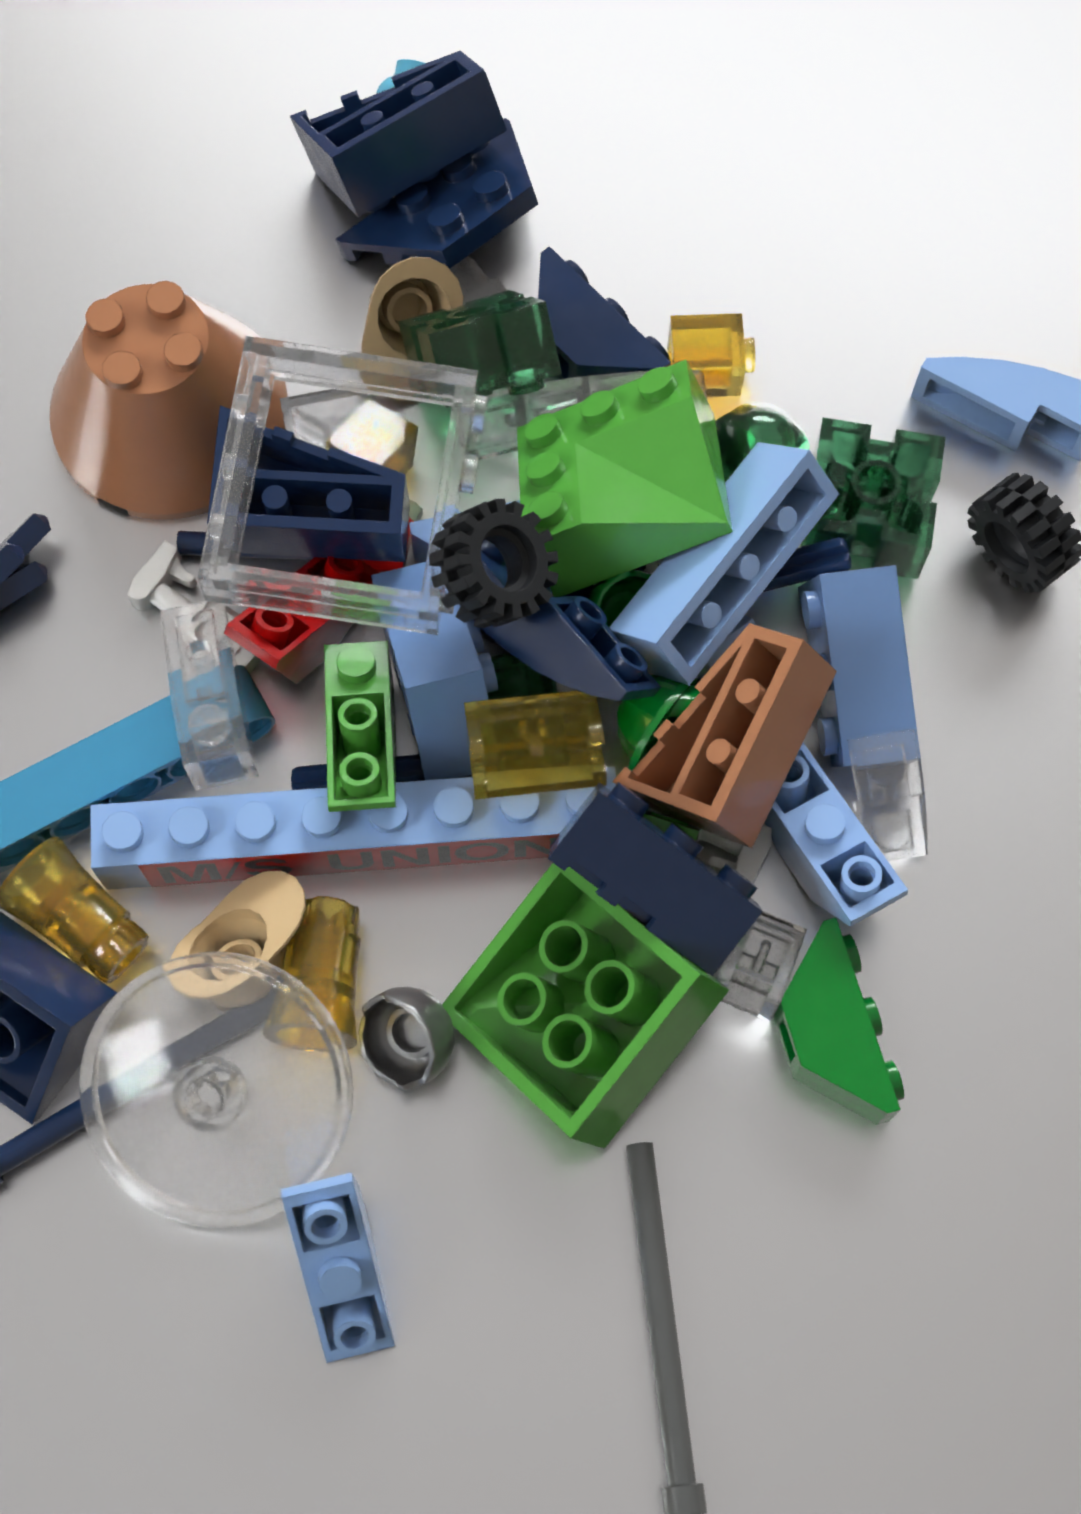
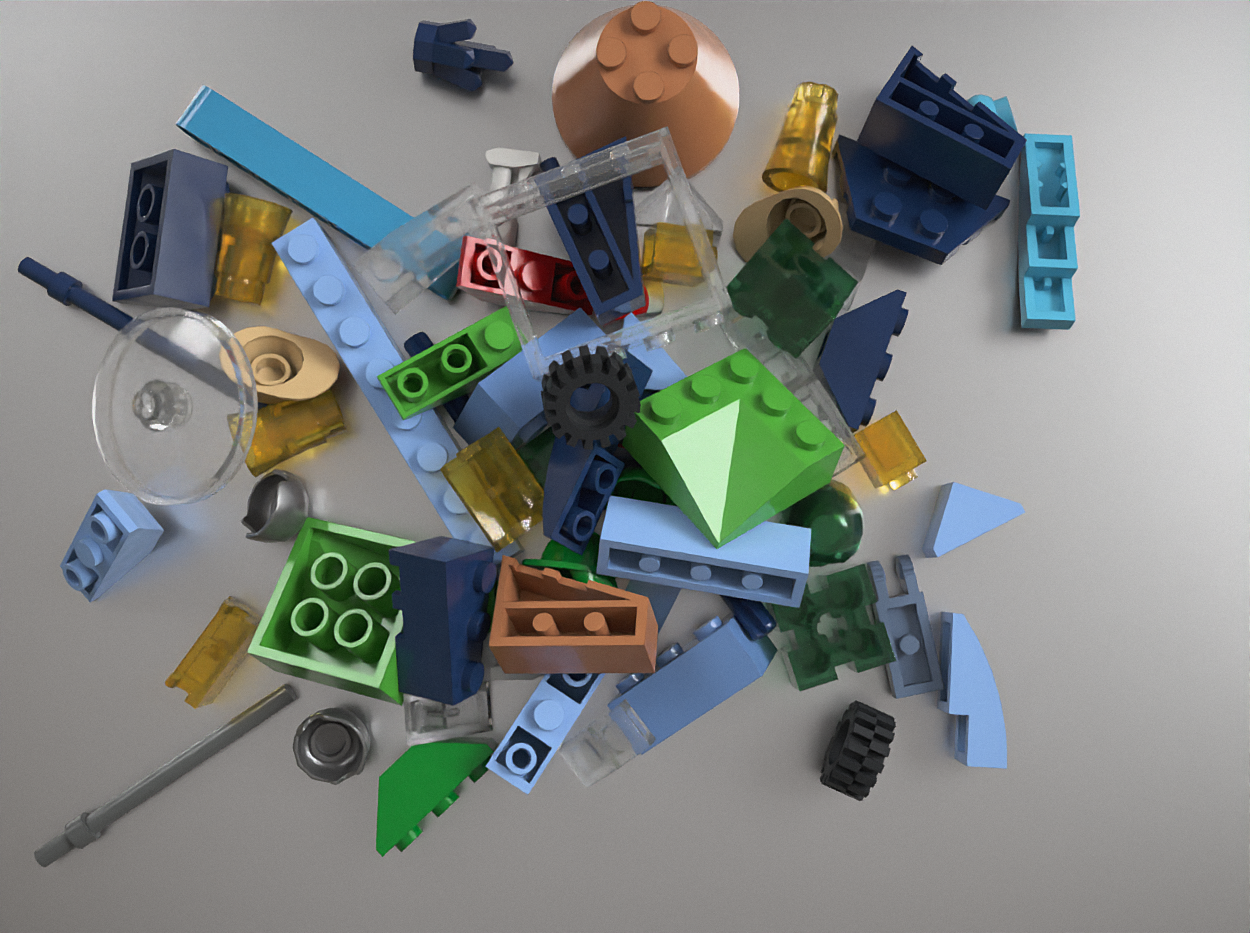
camera: 65 degrees right, 15 degrees up
none -> clear yellow hinge [165,596,262,709]
none -> flat silver hair [292,708,371,785]
none -> clear yellow plant [762,81,839,193]
none -> sand blue hinge [867,554,945,699]
none -> light blue slope [922,482,1025,558]
none -> medium azure slope [1018,133,1080,330]

